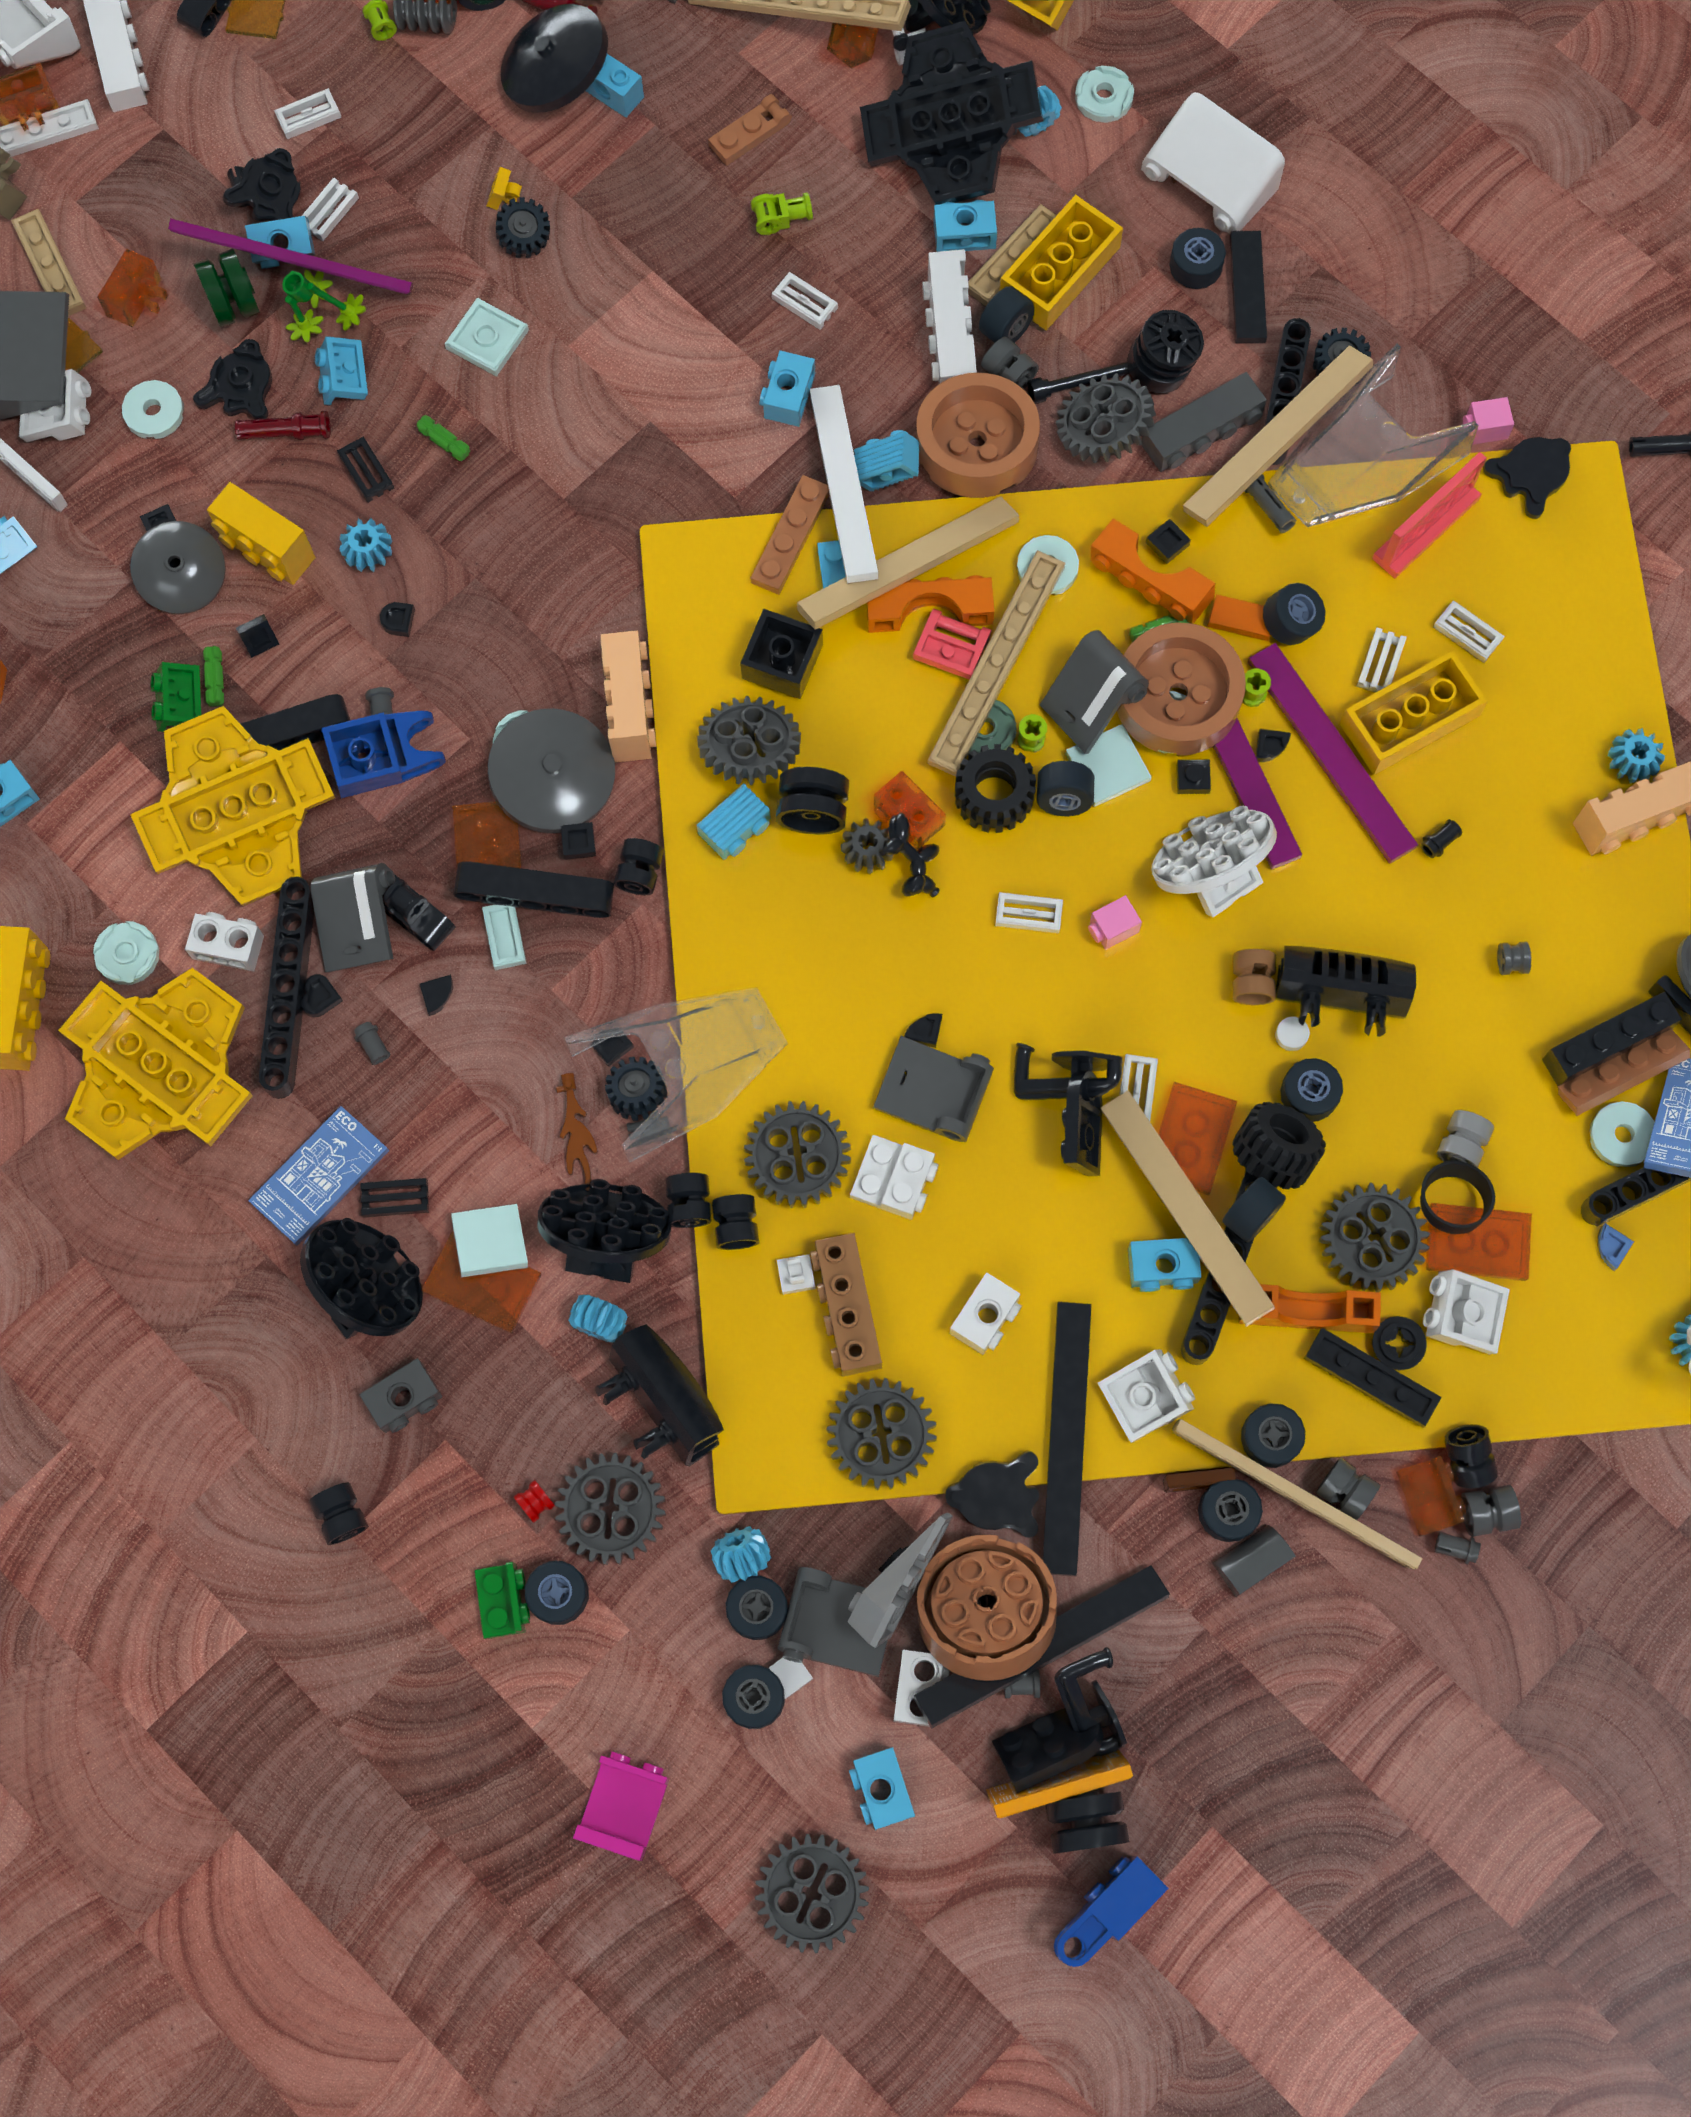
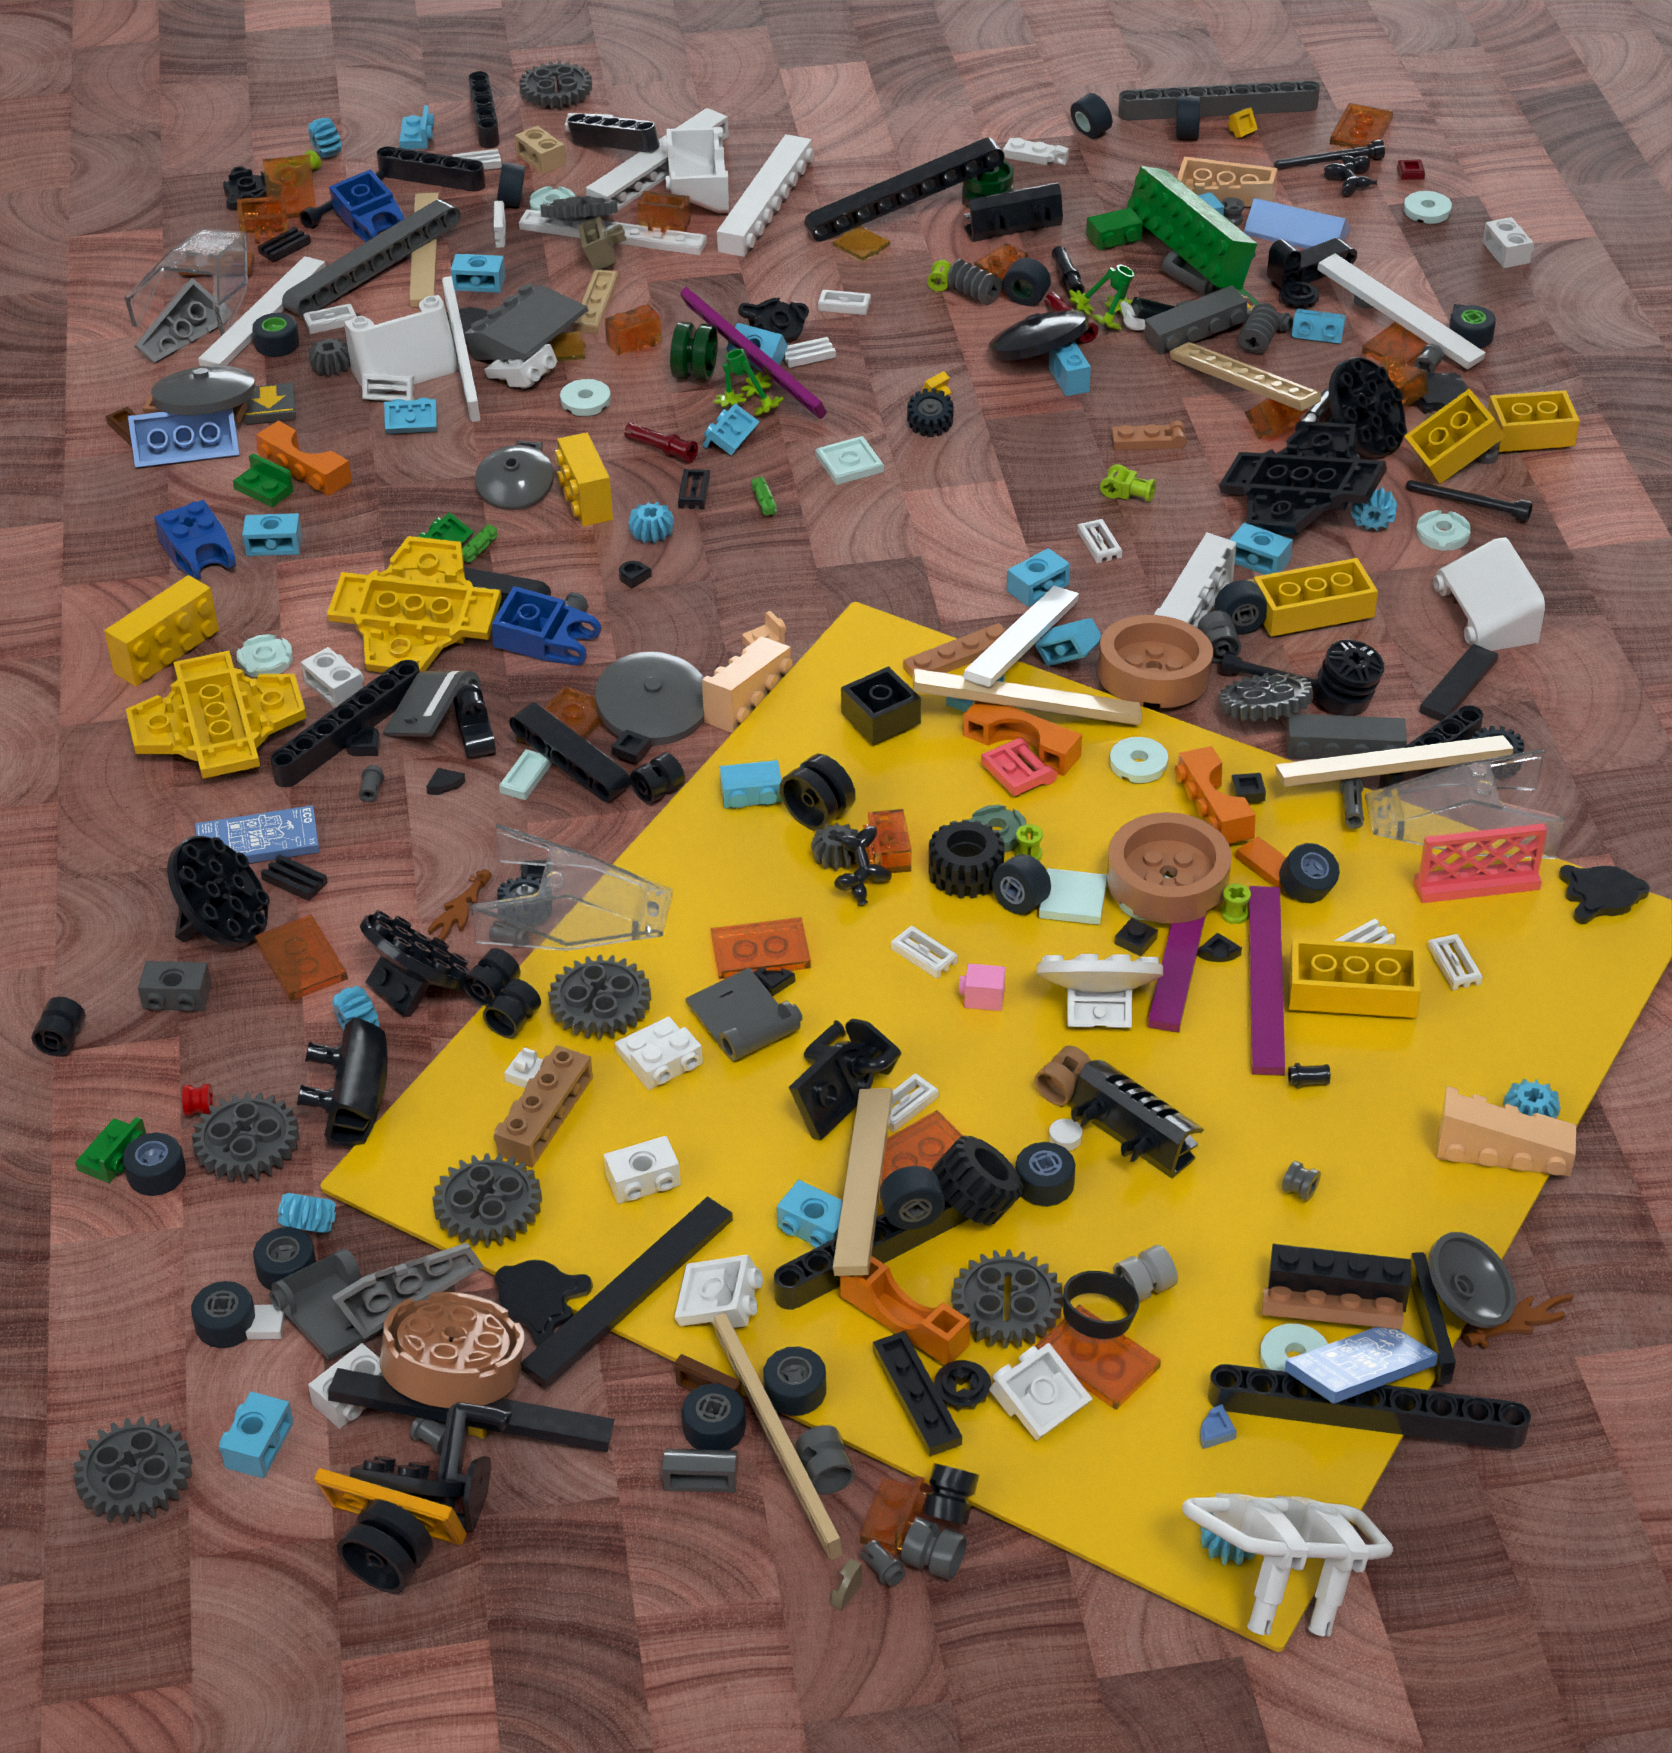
camera: 35 degrees right, 30 degrees down
black tile [193,339,272,420] -> none
black tile [236,614,279,658] -> none
light aqua tile [451,1204,528,1278] -> none
dark pink panel [573,1751,670,1861] -> none
dark grey gear [697,696,801,785] -> none
tan tile [928,550,1065,777] -> none
dark grey door [1040,630,1149,754] -> none
blue brick [1053,1856,1169,1967] -> none
black wheel [1169,227,1226,289] -> none
bright pink brick [1463,397,1514,445] -> none
none -> clear orange tile [710,917,811,979]
none -> light nougat bracket [742,611,786,647]
none -> dark tan tile [830,1558,862,1611]
none -> black piece [1406,480,1533,522]

